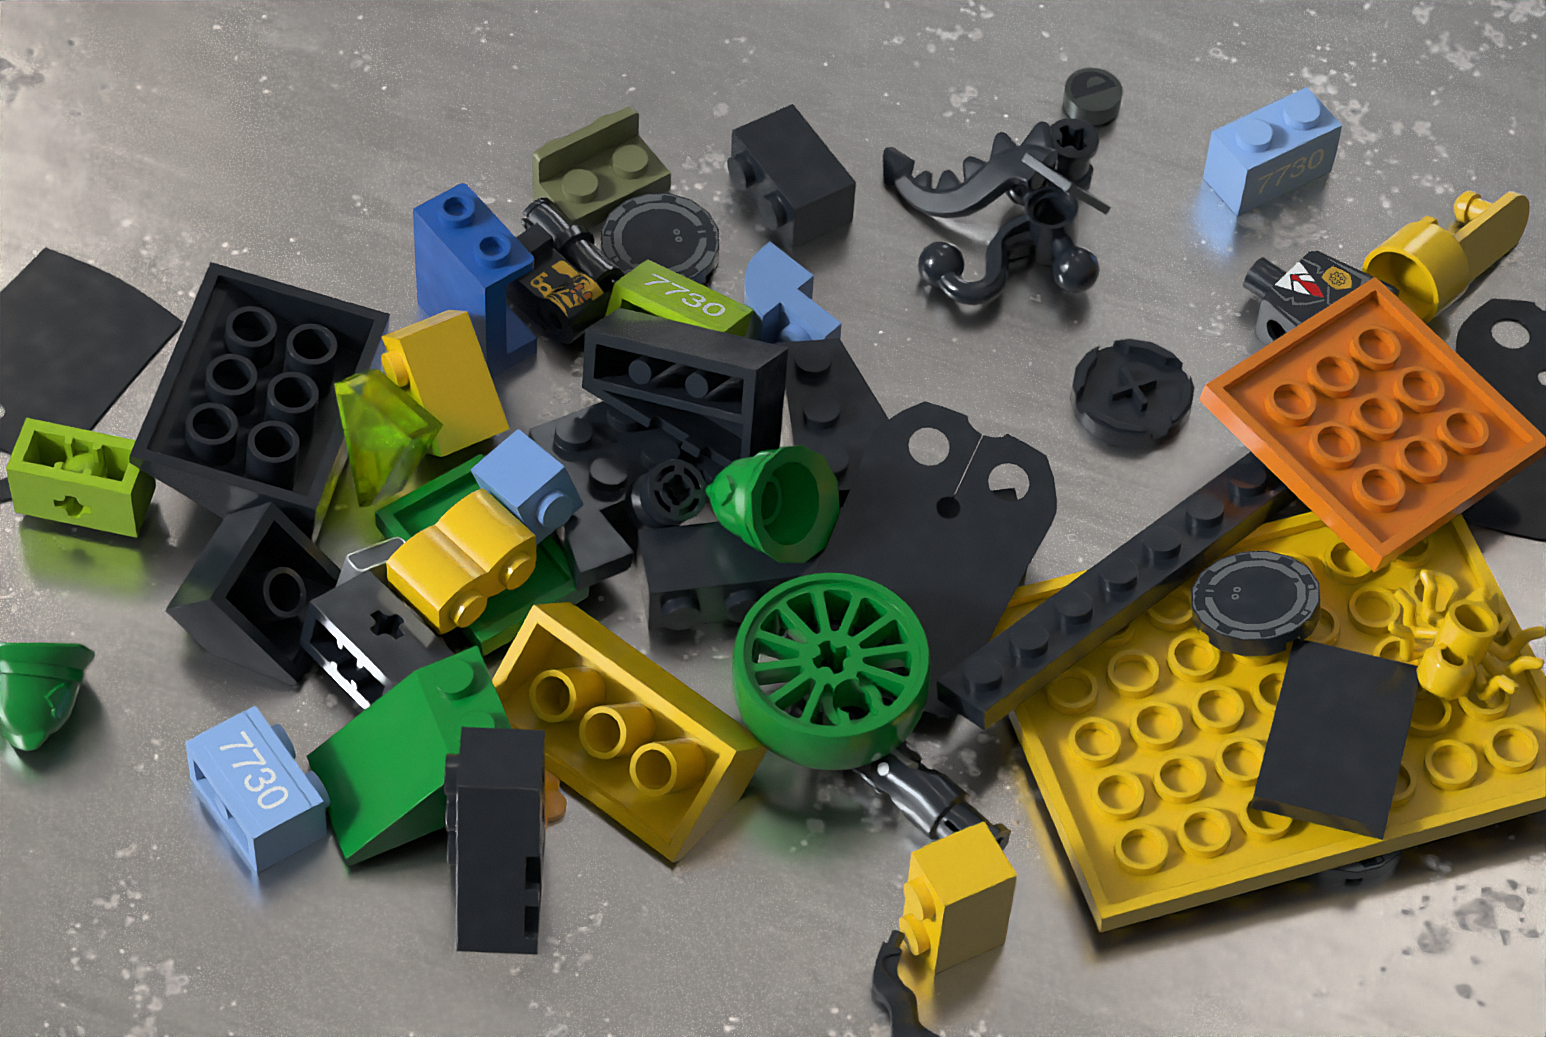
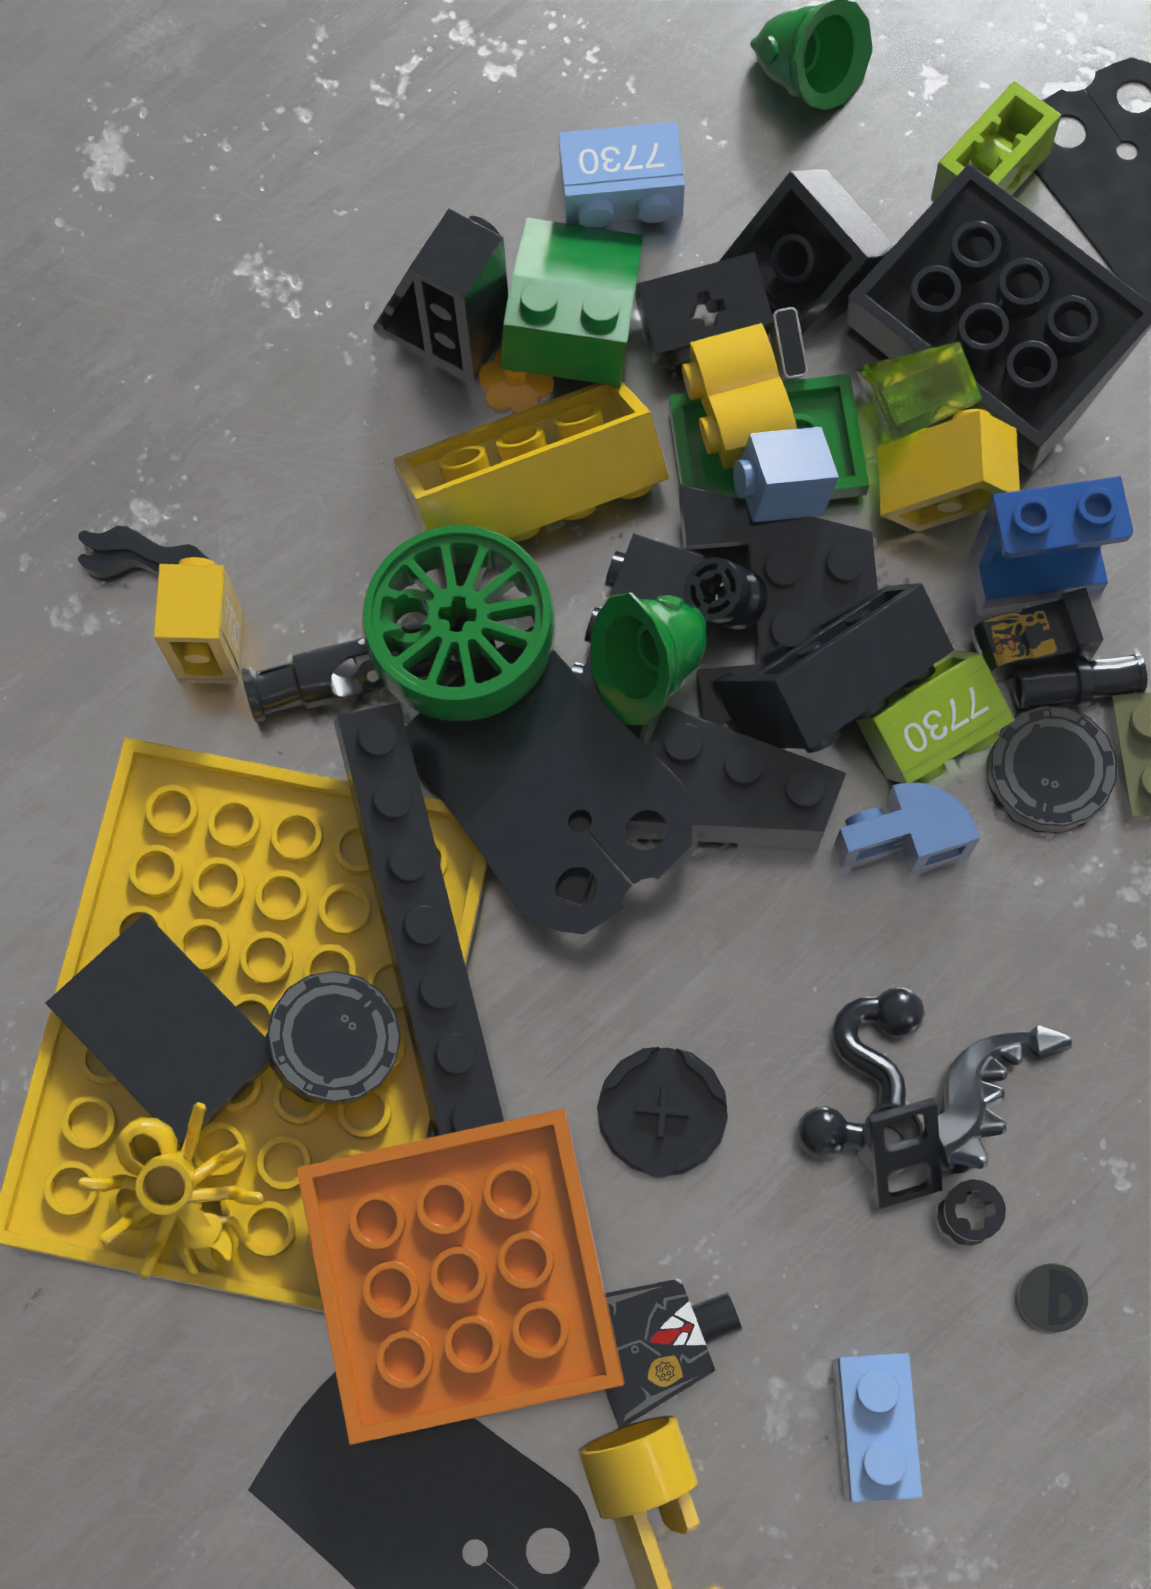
camera: 125 degrees right, 20 degrees up
black brick [727,104,856,248] -> none

